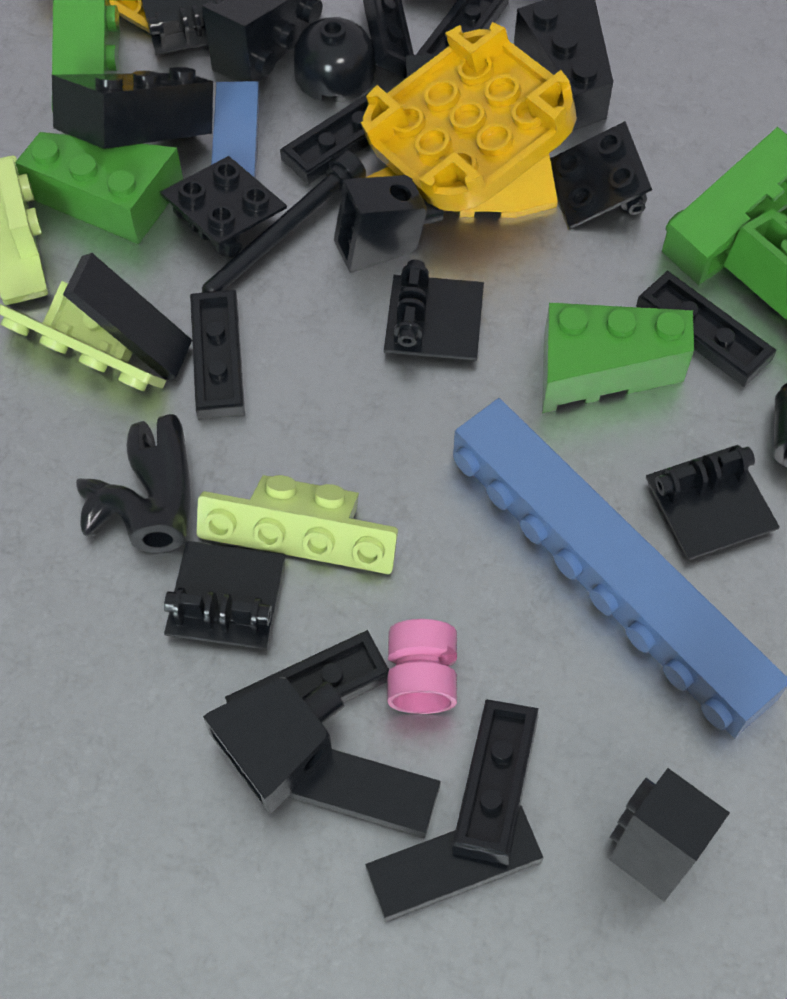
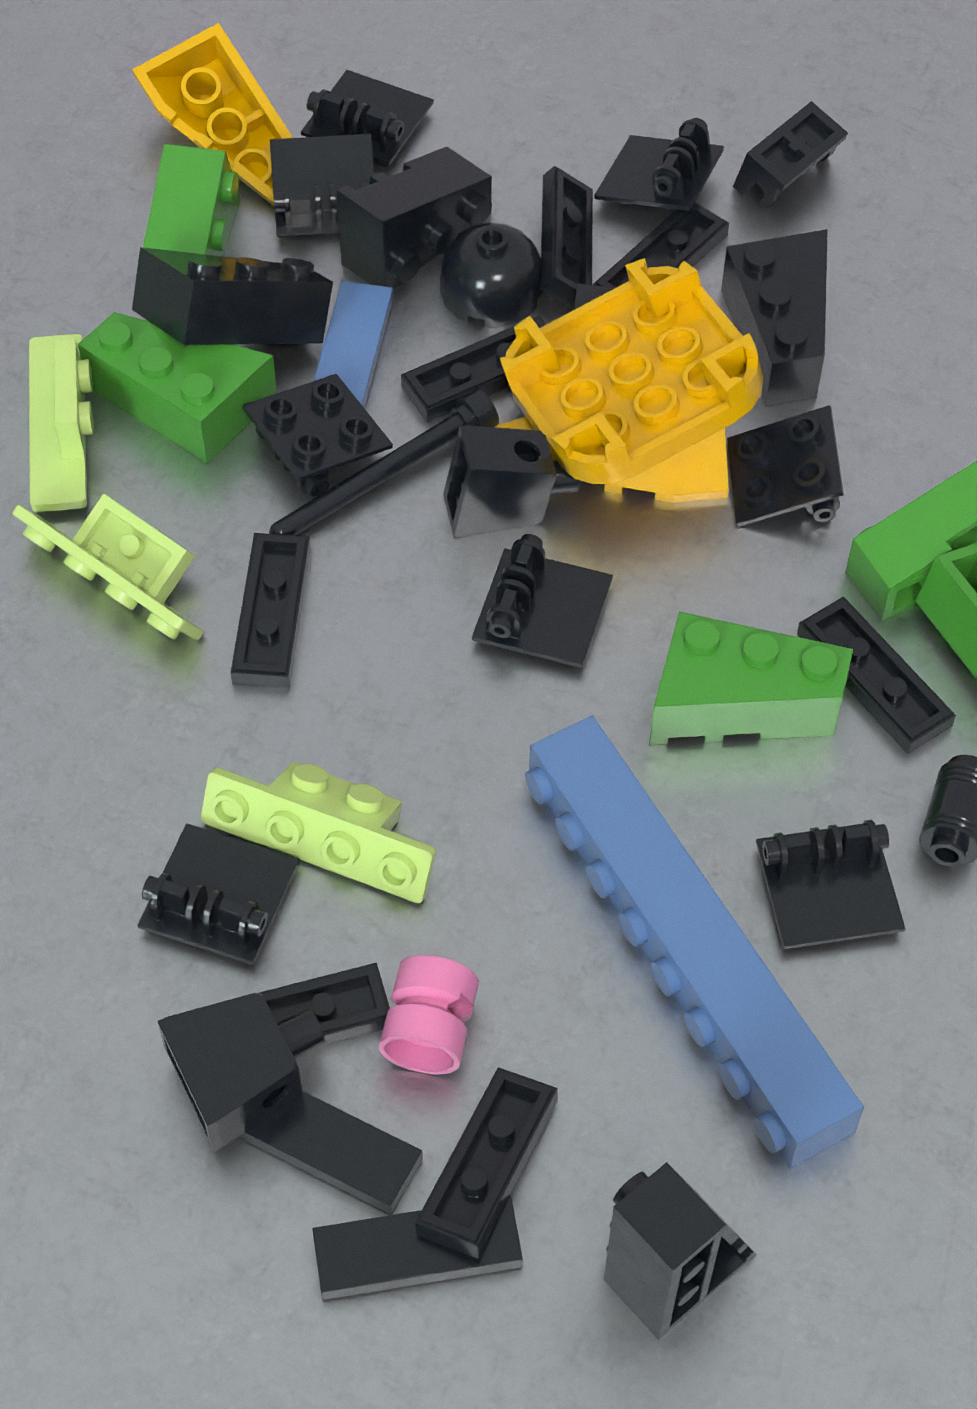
camera: 10 degrees right, 5 degrees down
black tile [63,253,192,380] -> none
black piece [76,414,191,553] -> none

